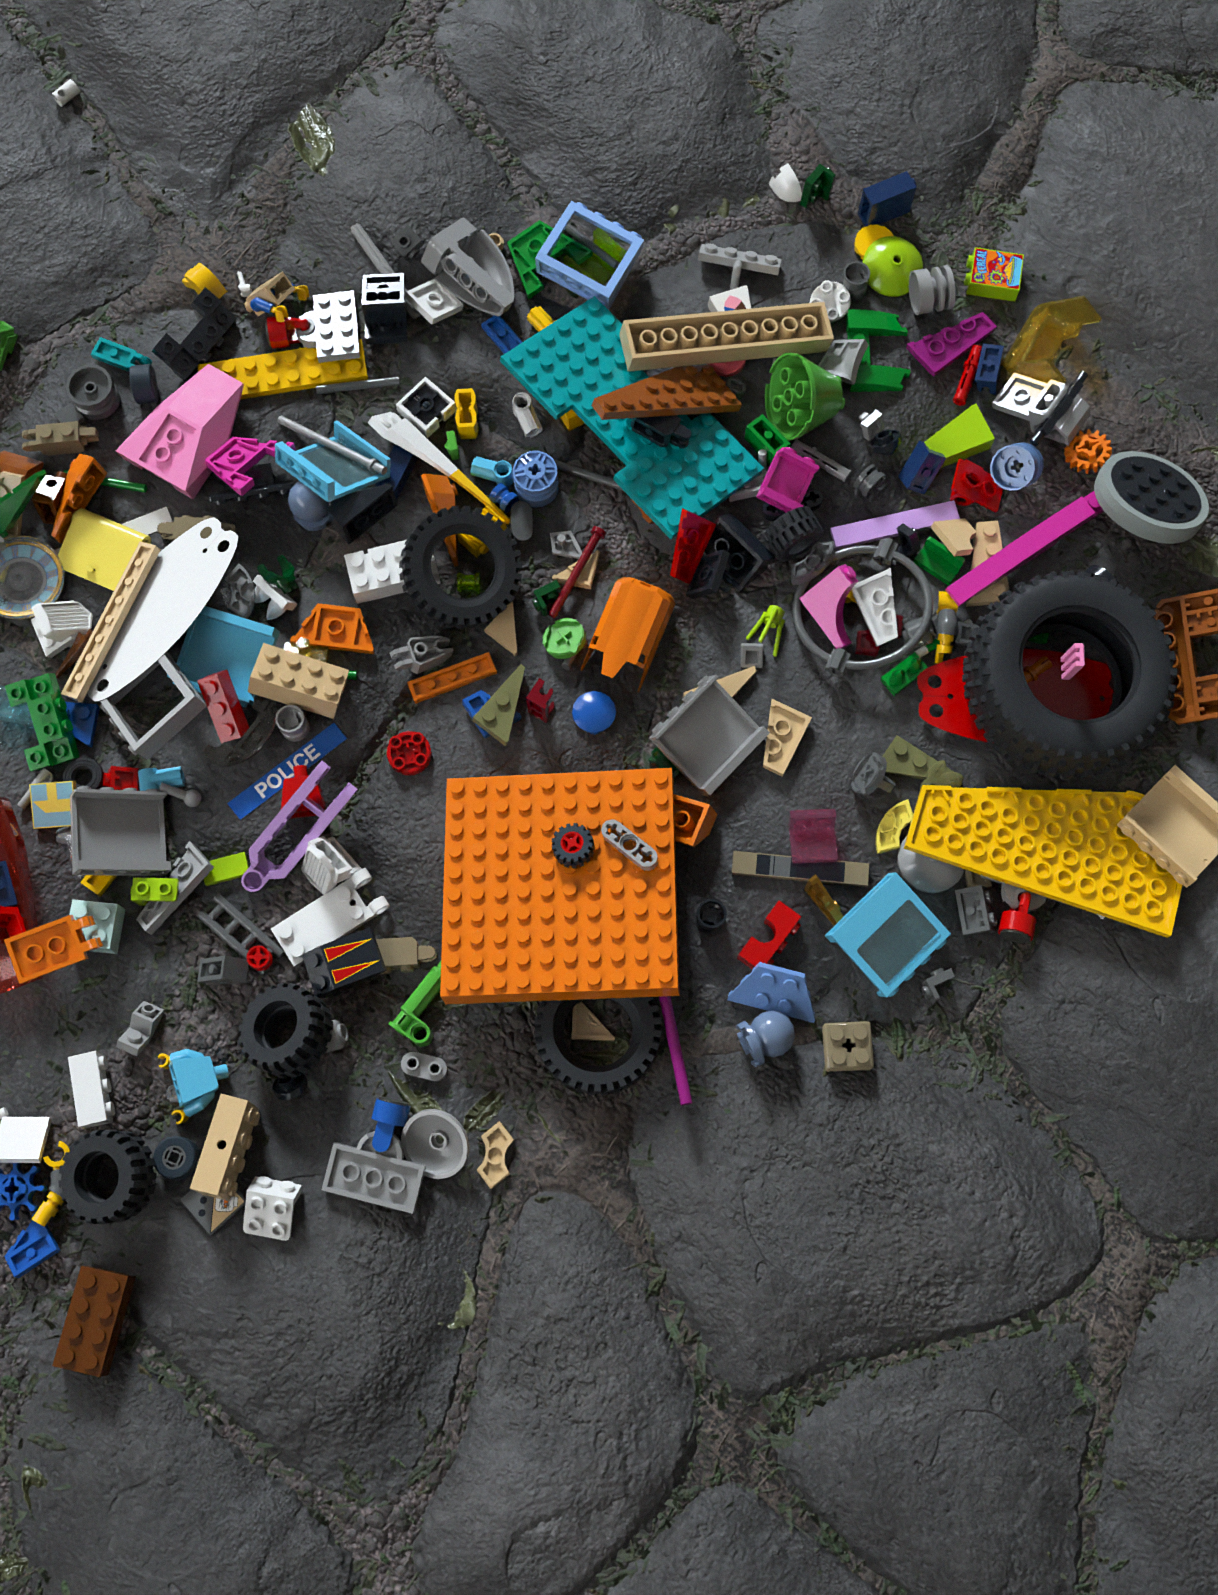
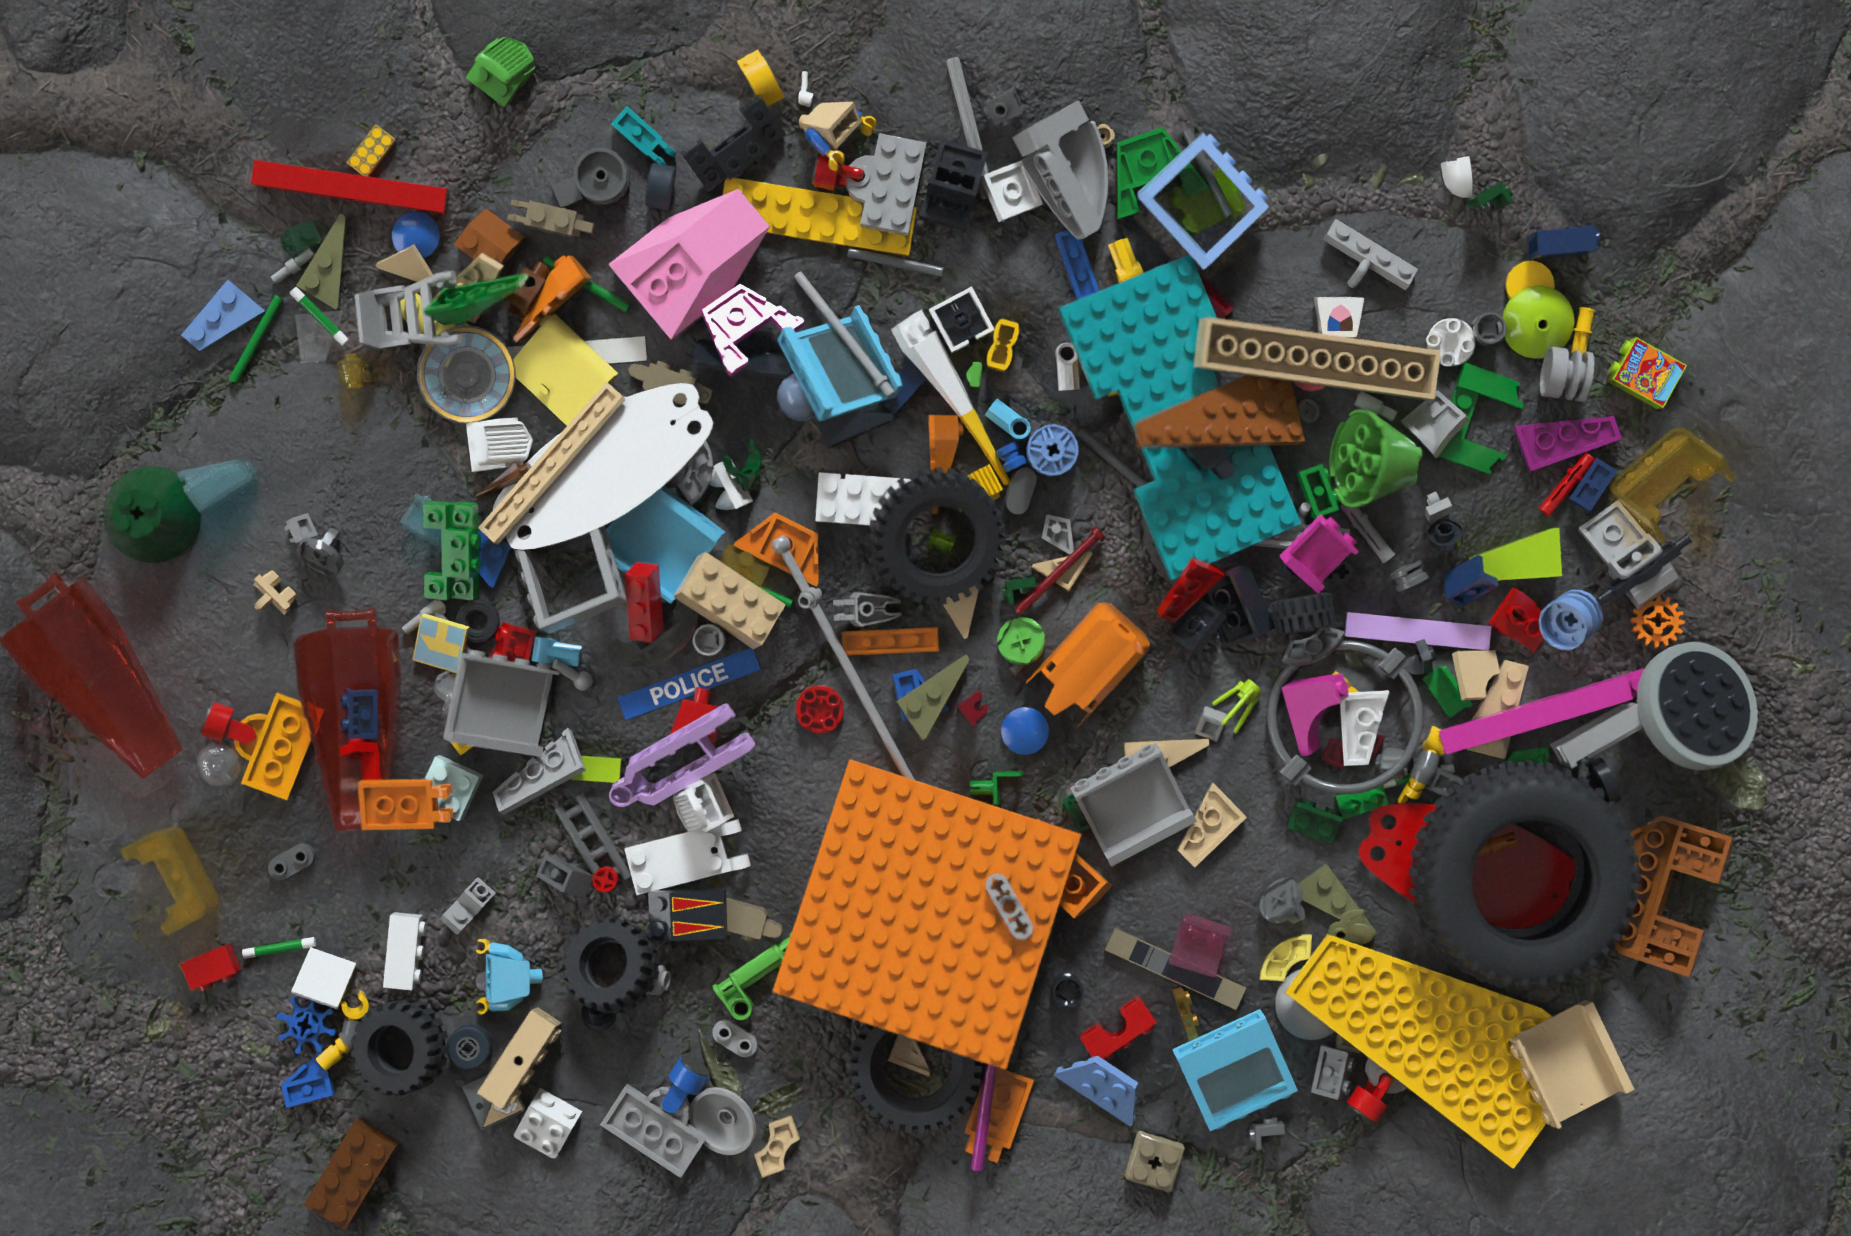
camera: 20 degrees right, 15 degrees up
lime bracket [130,878,179,906] -> none
black wheel [551,823,595,868] -> none
sand blue tile [735,1010,795,1067] -> none
bright pink tile [1061,643,1085,680] -> none
none -> light grey bar [772,535,915,780]
none -> orange tile [964,1067,1034,1163]
none -> green bracket [970,771,1024,805]
none -> dark green bracket [1286,798,1344,844]
none -> light grey door [1550,702,1643,768]
none -> yellow axle [1571,307,1595,354]

